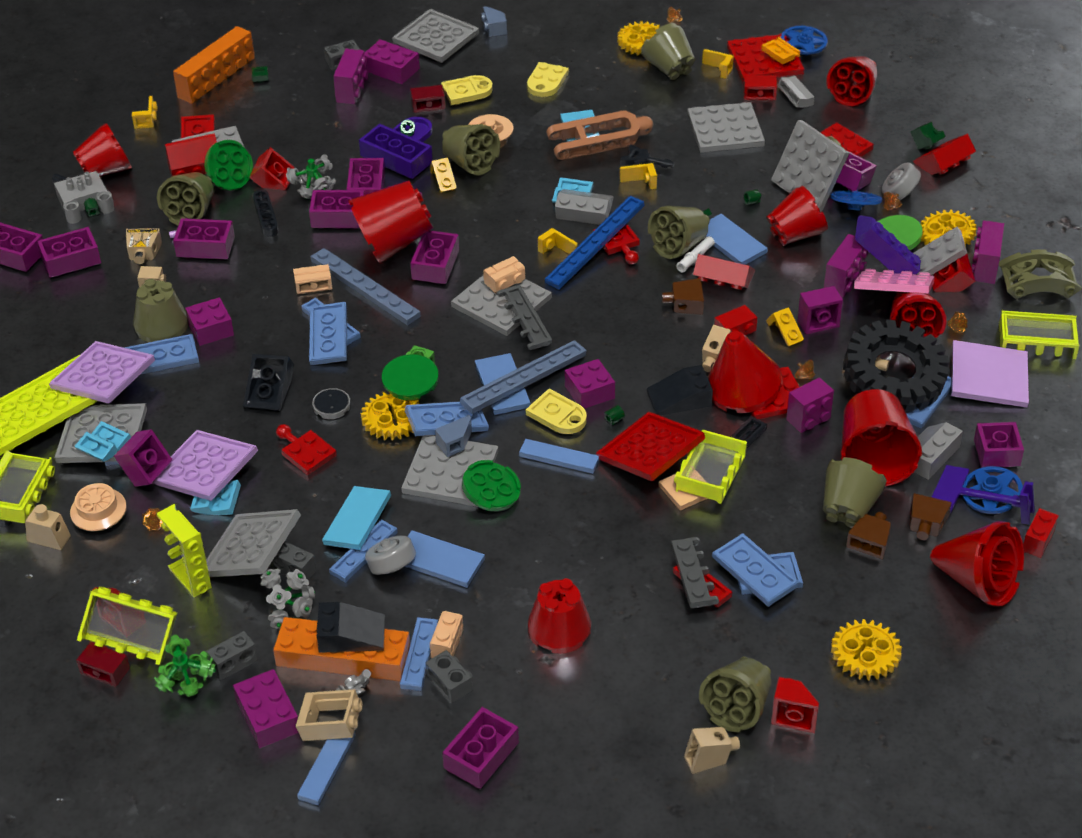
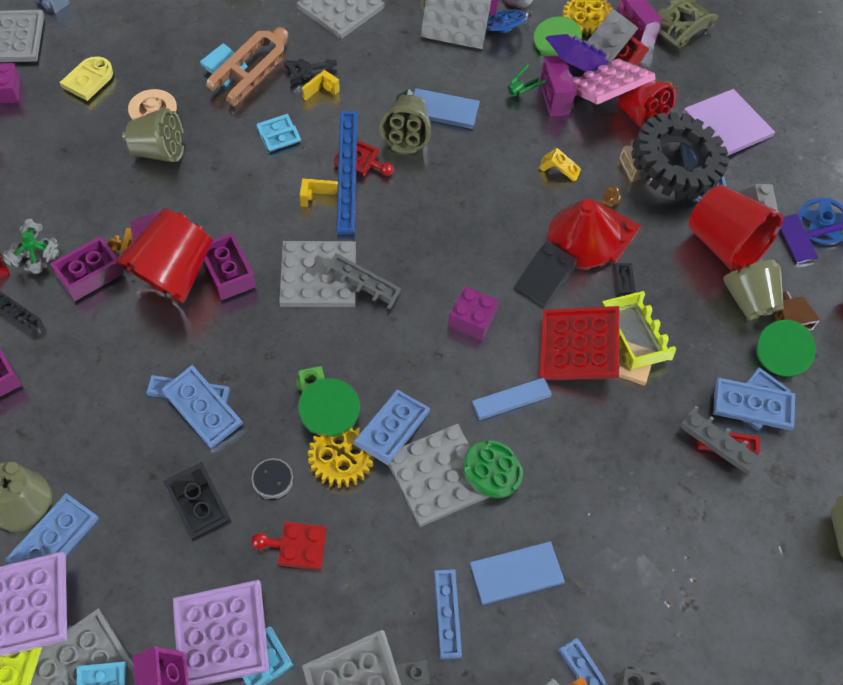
camera: 45 degrees left, 15 degrees up
magenta brick [185,297,234,346] -> none
light nougat brick [293,264,332,294] -> none
sand blue plate [311,248,421,326] -> none
medium azure tile [322,486,391,550] -> none
magenta brick [347,158,385,195] -> none
dark purple brick [359,117,433,179] -> none
light grey wheel [365,535,416,575] -> none
bush [400,120,415,136] -> none
dark red brick [410,85,446,113] -> none
yellow bracket [430,158,457,193] -> none
light nougat brick [430,611,463,658] -> none
sand blue slope [435,415,472,457] -> none
sand blue plate [460,340,587,414] -> none
medium blue tile [475,353,531,415] -> none
light nougat brick [483,256,525,293] -> none
light yellow plate [526,389,587,434] -> none
light yellow plate [527,62,569,97] -> none
red cone [528,578,591,654] -> none
light grey slope [555,189,613,225] -> none
dark green hose [604,405,625,425] -> none
reddish brown torso [662,278,704,315] -> none
white pin [676,236,715,273] -> none
slope [693,254,755,290] -> none
tan torso [702,325,731,372] -> none
red brick [714,305,758,335] -> none
dark green hose [743,189,761,205] -> none
red cone [766,186,828,246] -> none
magenta brick [786,377,834,433] -> none
magenta brick [797,286,843,334] -> none
clear orange piece [883,192,902,210] -> none
reddish brown torso [910,493,952,540] -> none
magenta brick [974,422,1024,468] -> none
neon yellow window [999,311,1080,359] -> none
none -> green plant [507,64,546,97]
none -> green tile [756,320,816,377]

